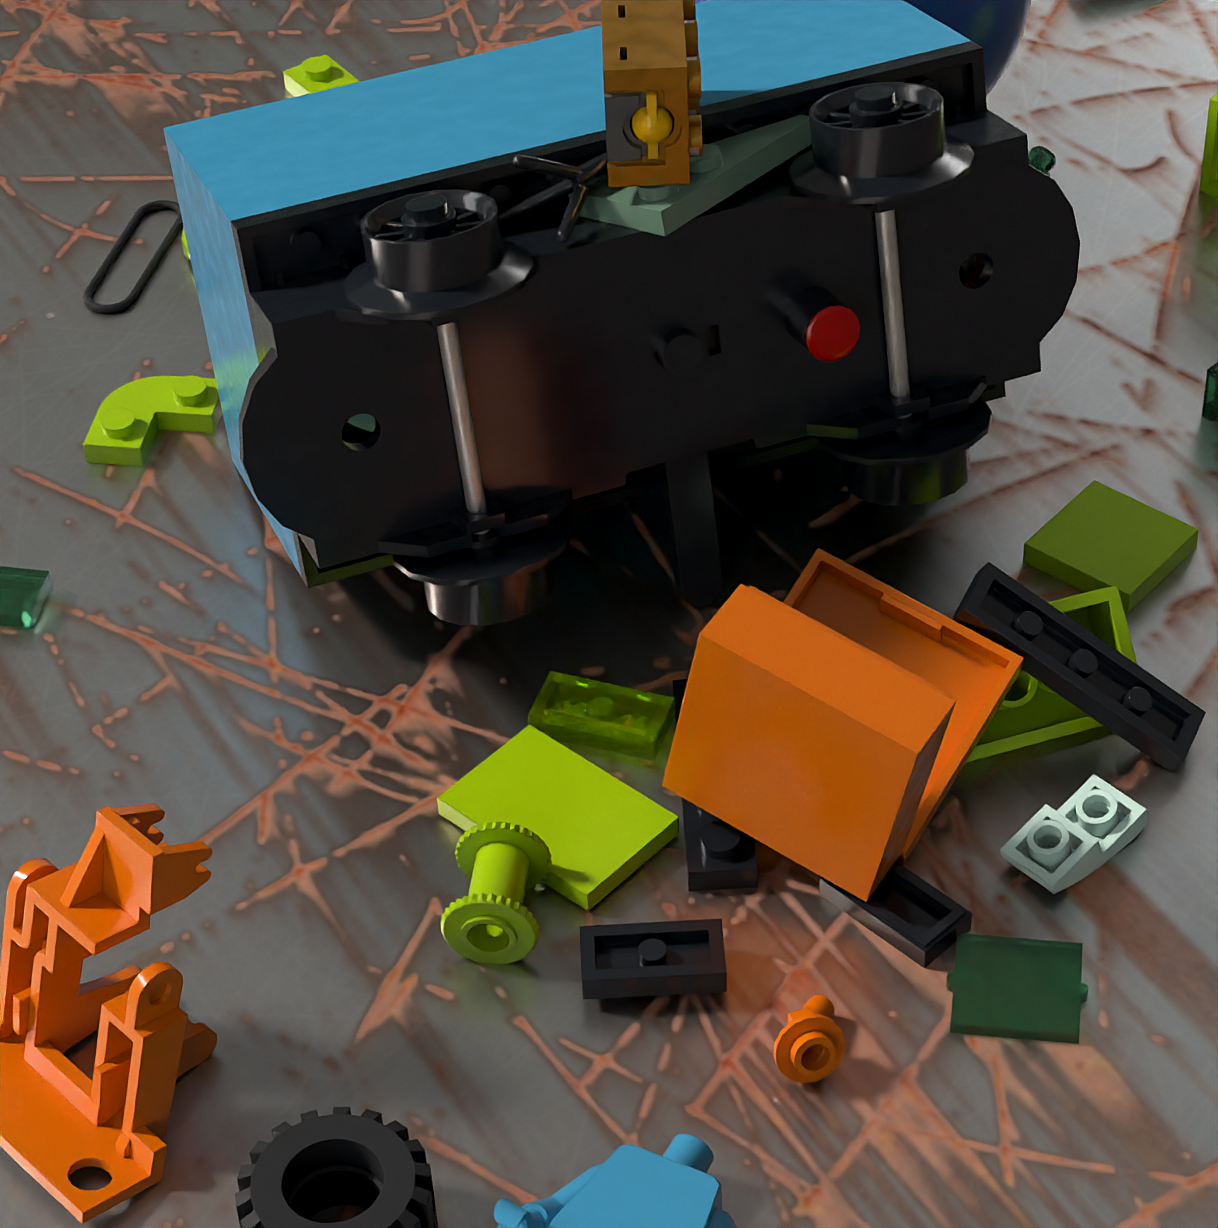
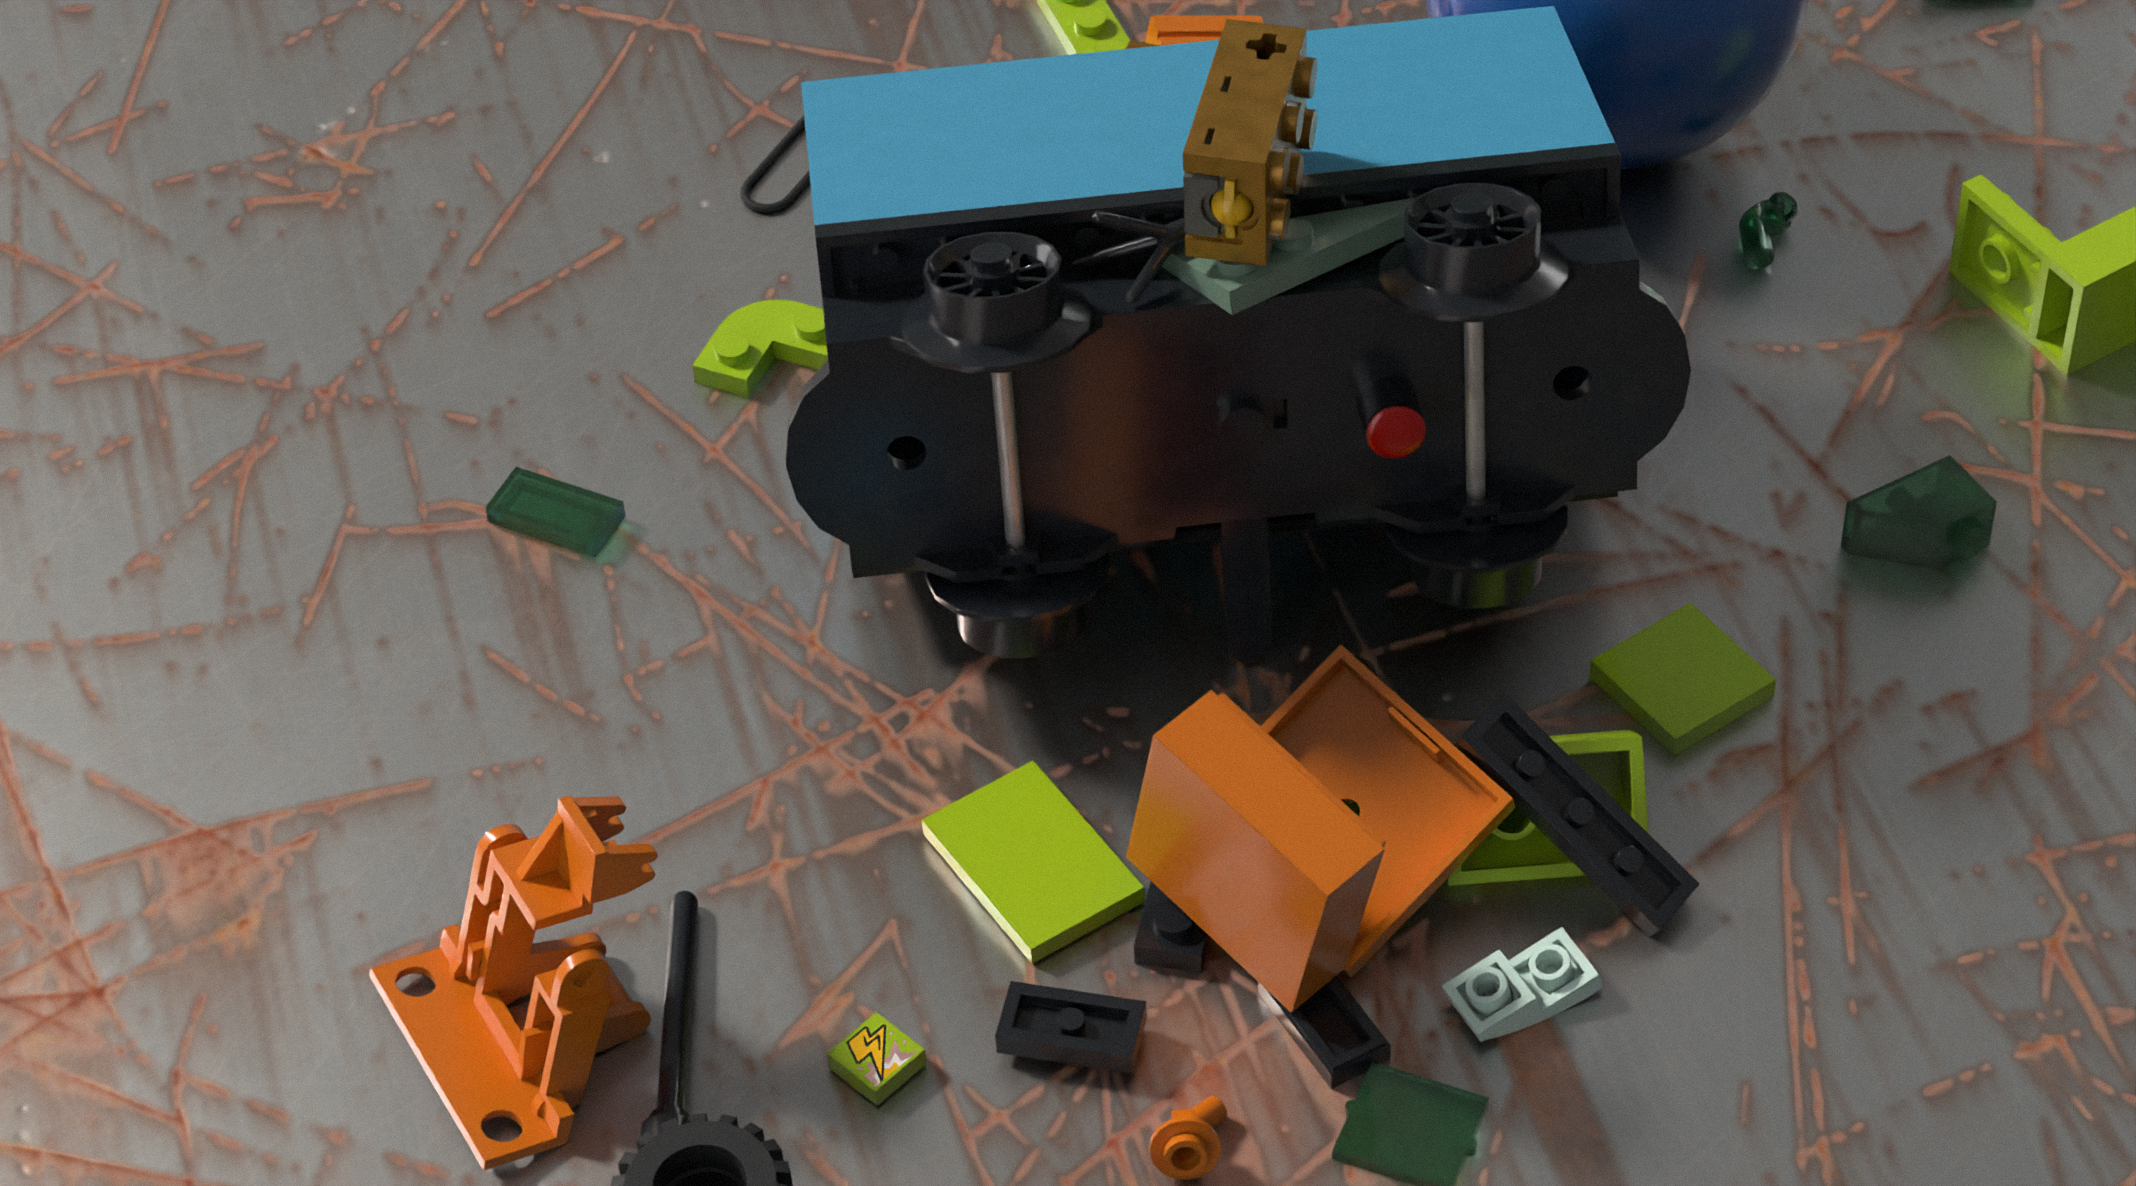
camera: 15 degrees right, 5 degrees up
lime hose [440,822,552,964] -> none
clear neon green plate [528,671,675,761] -> none
none -> black piece [640,891,698,1137]
none -> lime tile [827,1012,927,1106]

